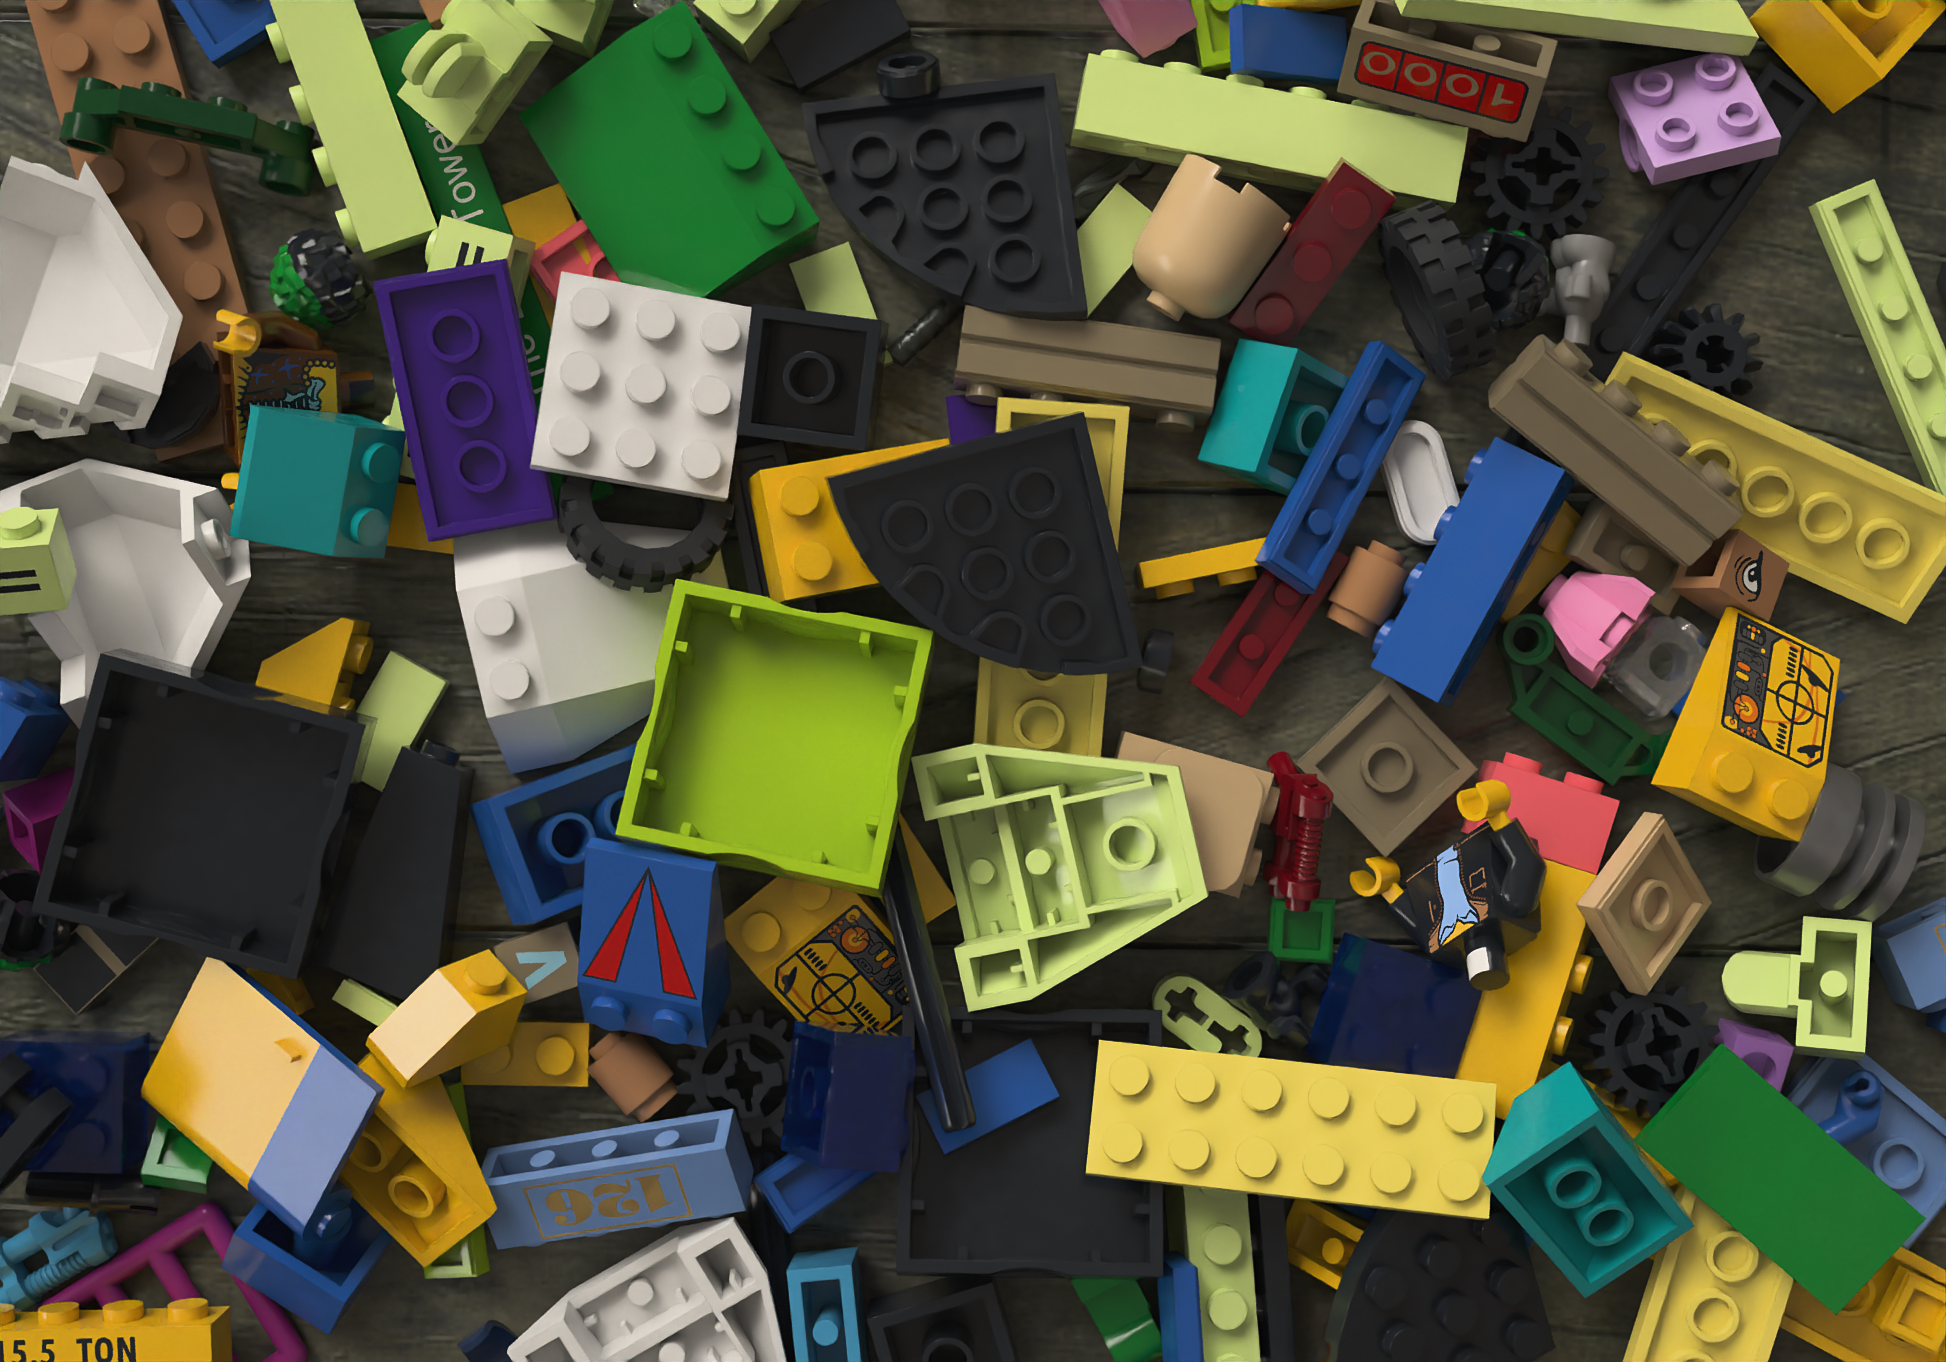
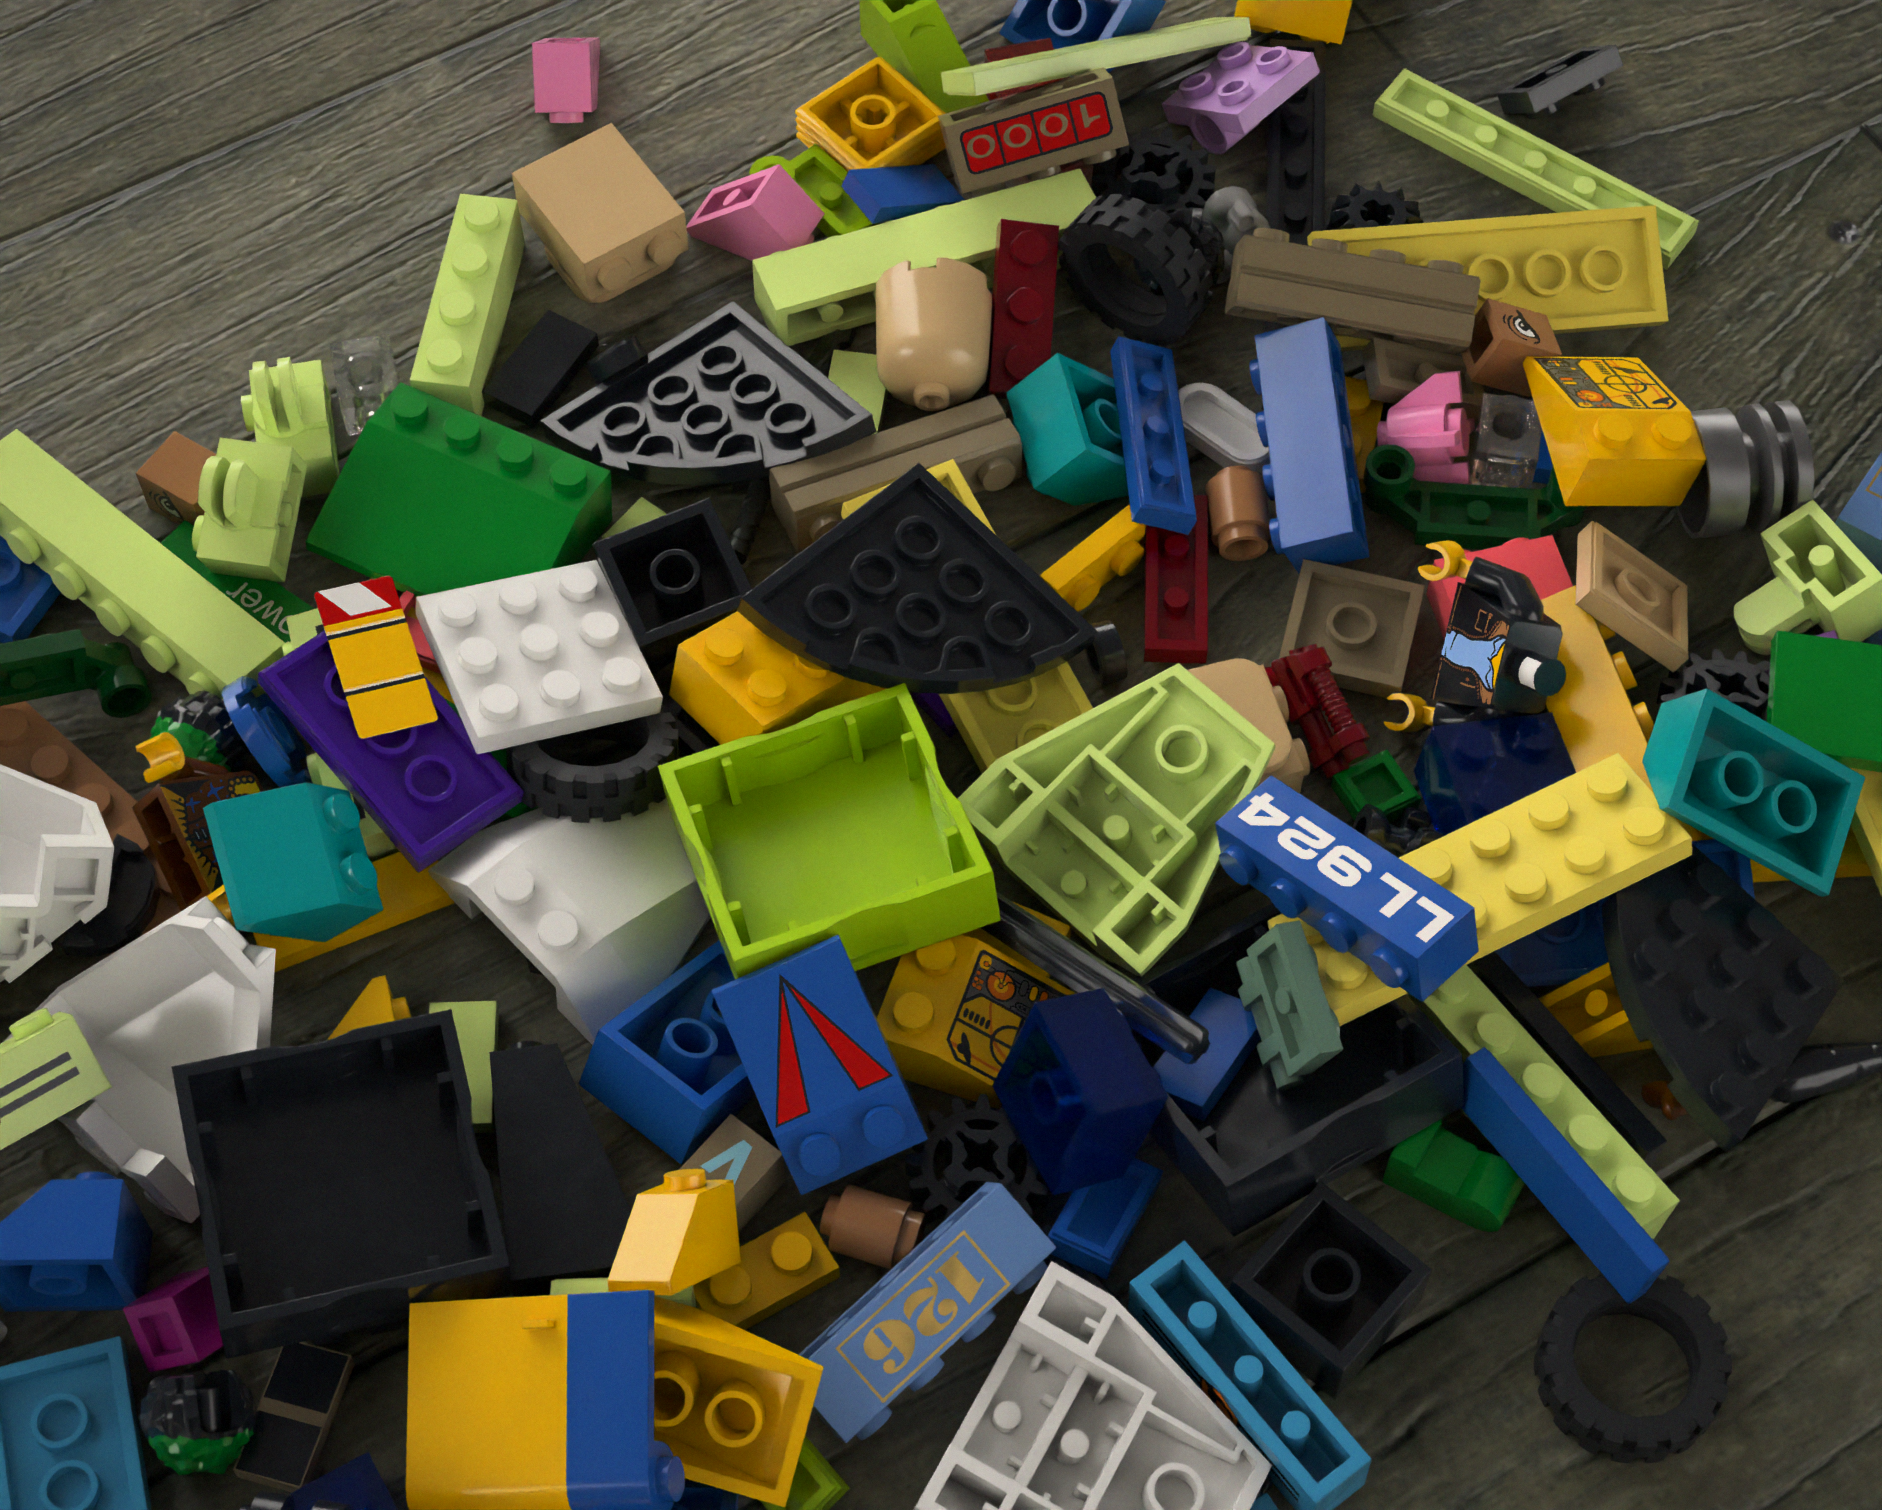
camera: 30 degrees left, 30 degrees down
none -> blue tile [222,676,313,788]
none -> yellow sticker [314,576,438,739]
none -> blue brick [1215,775,1479,1002]
none -> sand green plate [1236,921,1344,1091]

